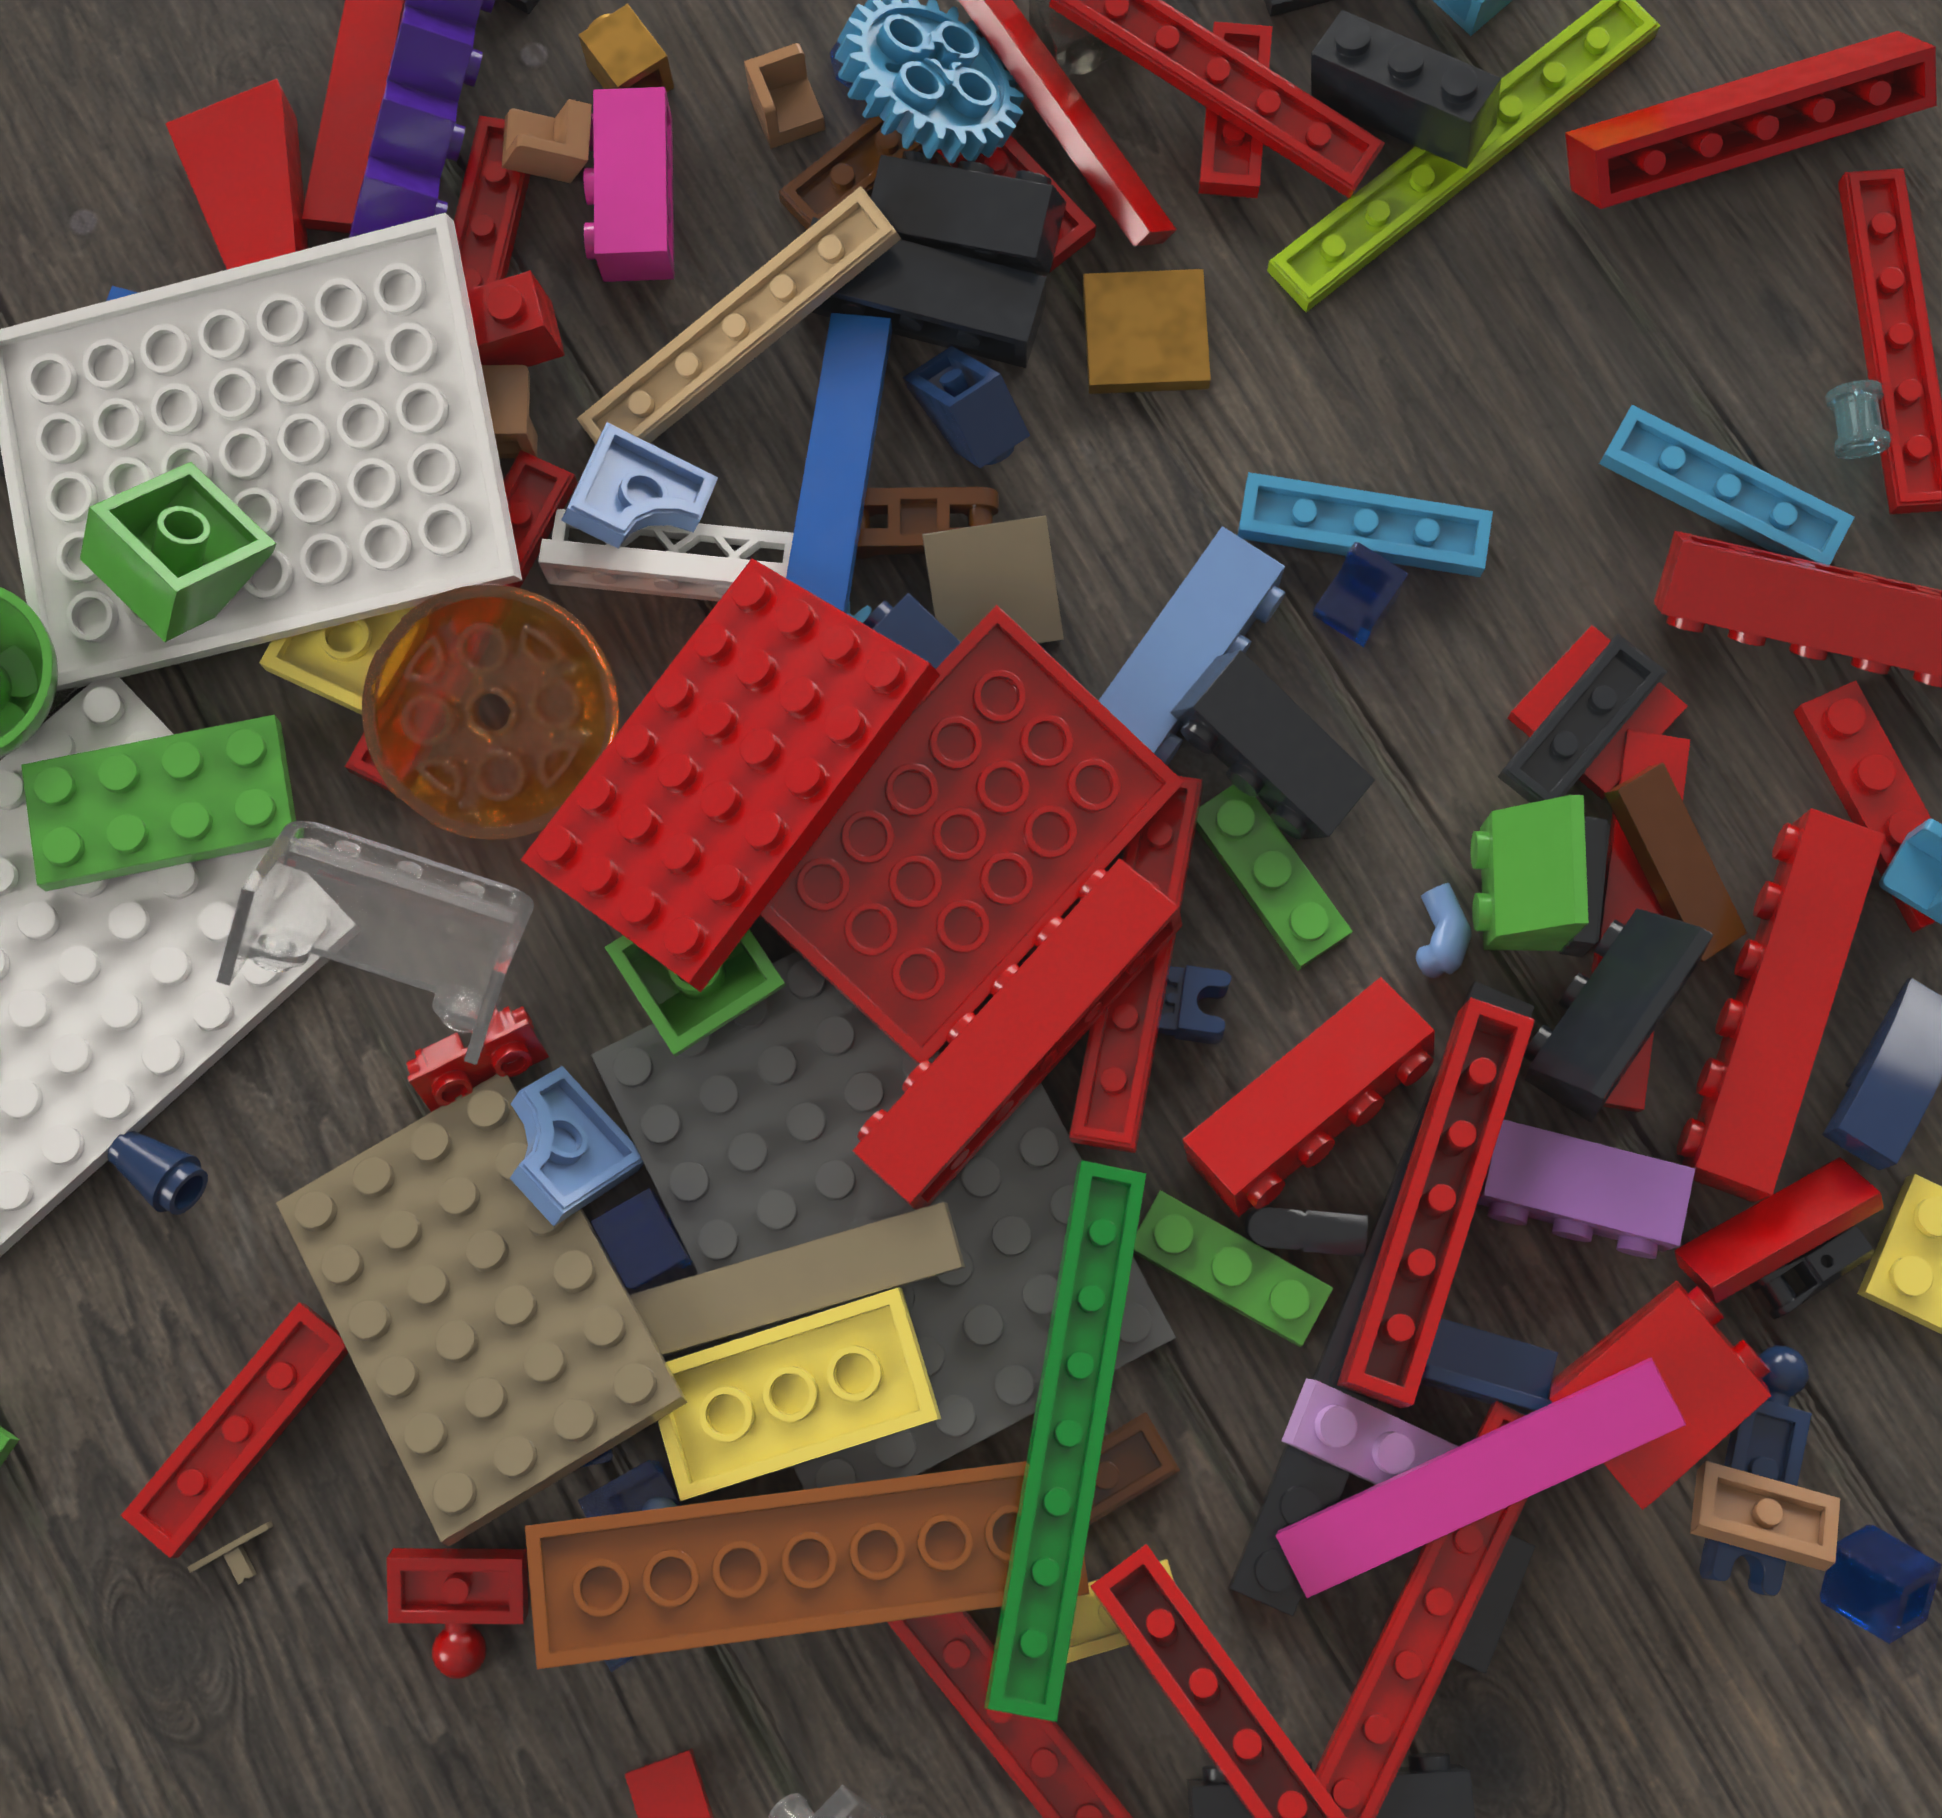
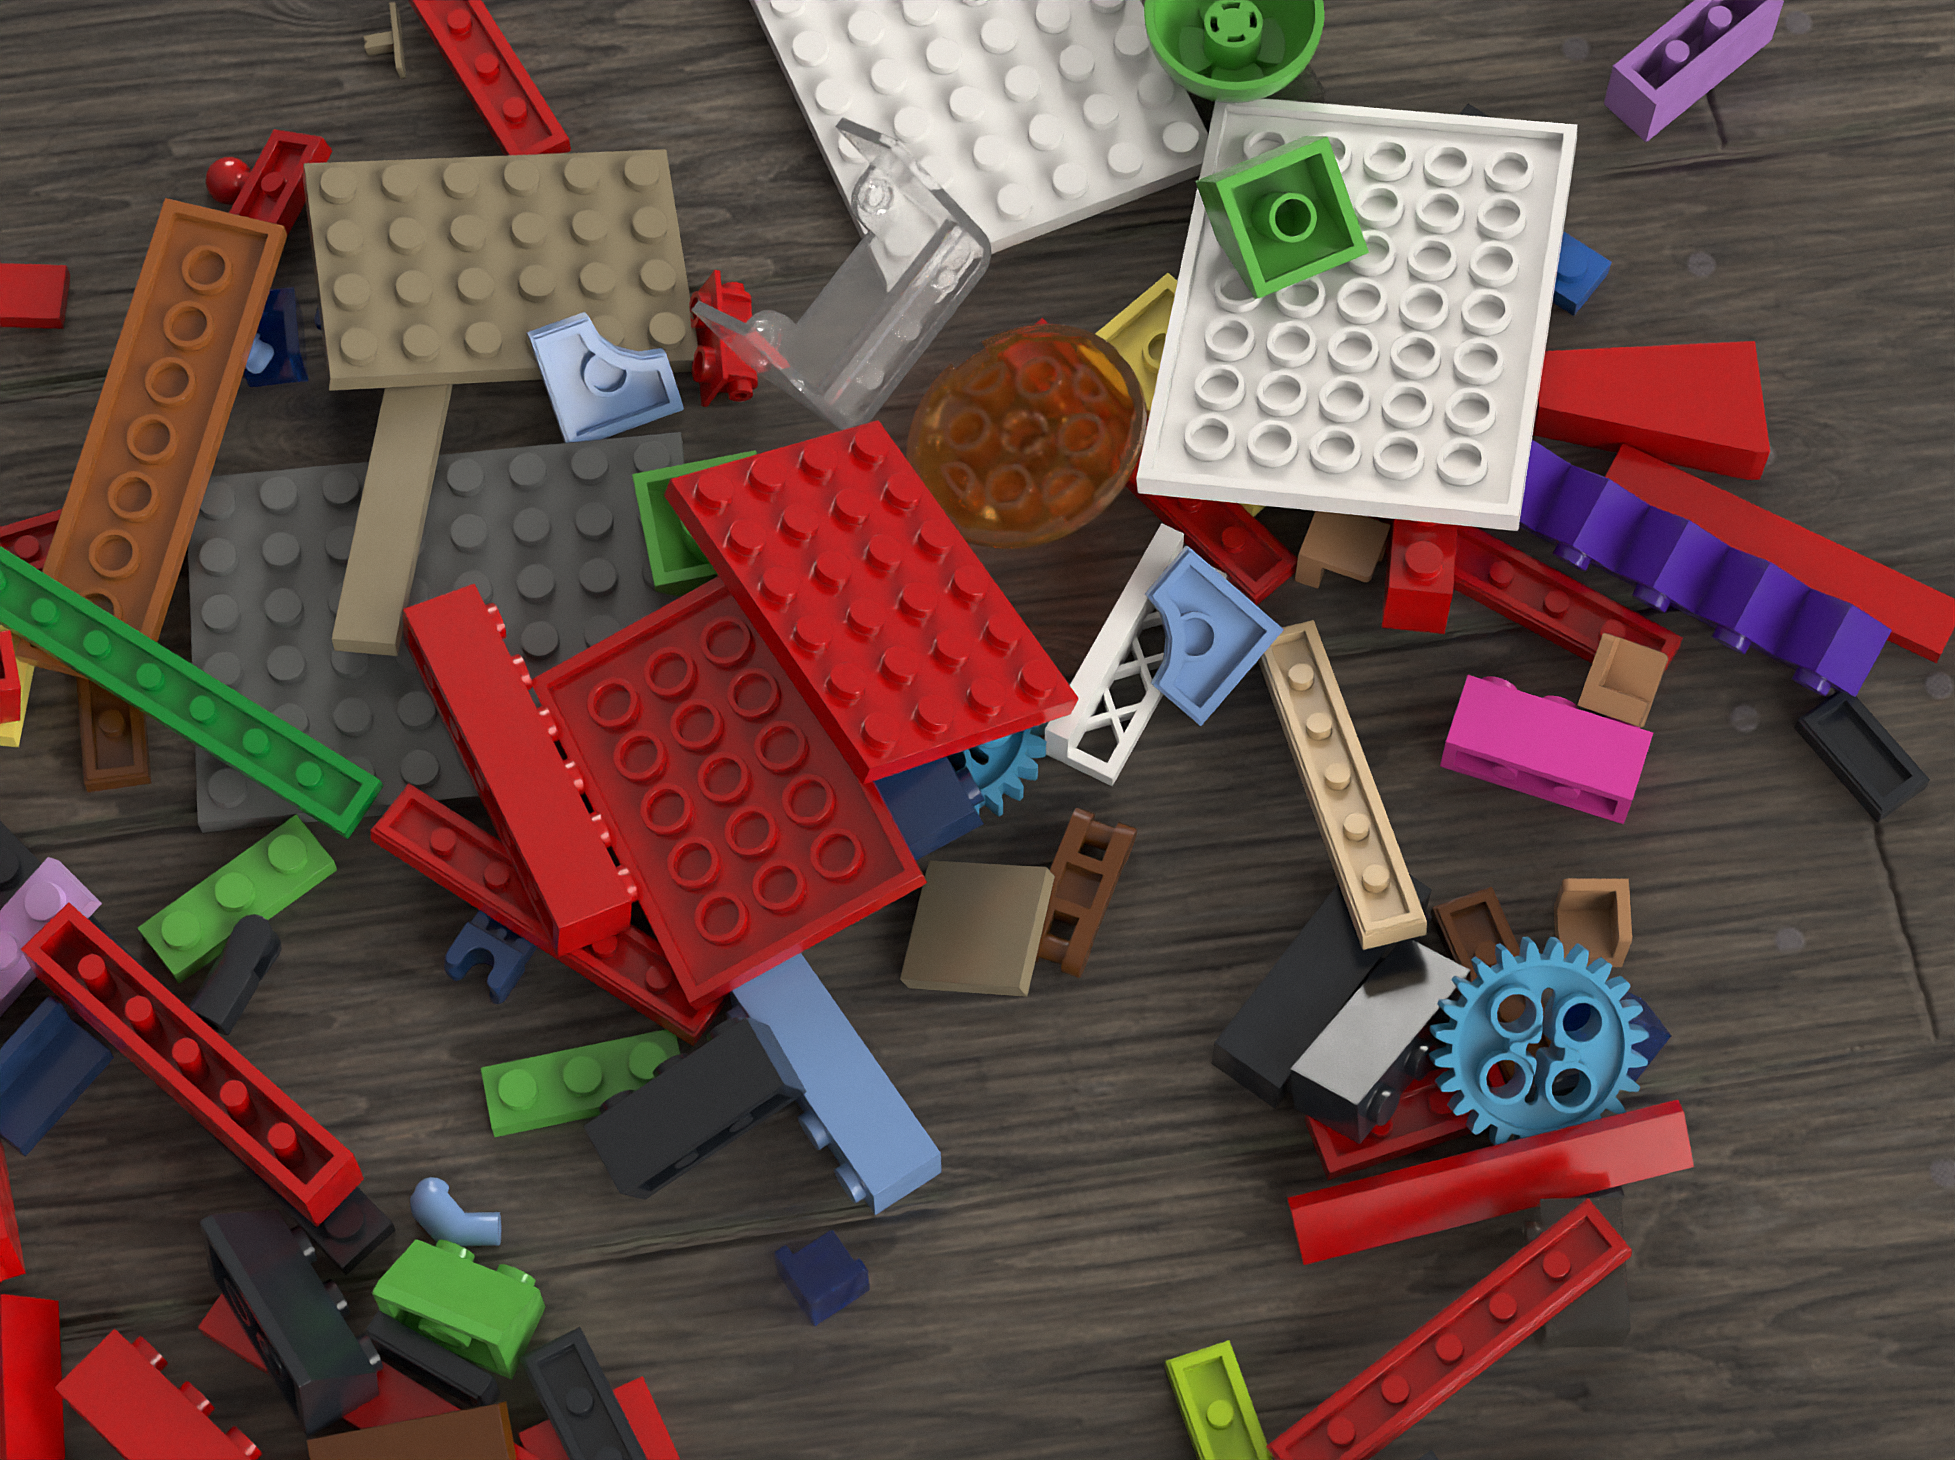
camera: 110 degrees right, 10 degrees down
bright green plate [21,715,299,892] -> none
dark blue cone [107,1131,208,1215] -> none
pearl gold brick [578,4,674,93] -> none
clear blue panel [591,1188,693,1289] -> none
light yellow plate [658,1287,941,1501] -> none
blue tile [786,313,892,614] -> none
dark blue slope [903,346,1030,468] -> none
pearl gold tile [1083,269,1211,394] -> none
red brick [1182,977,1435,1217] -> none
red plate [1198,21,1273,198] -> none
dark azure plate [1237,472,1493,577] -> none
medium lavender brick [1477,1120,1695,1259] -> none

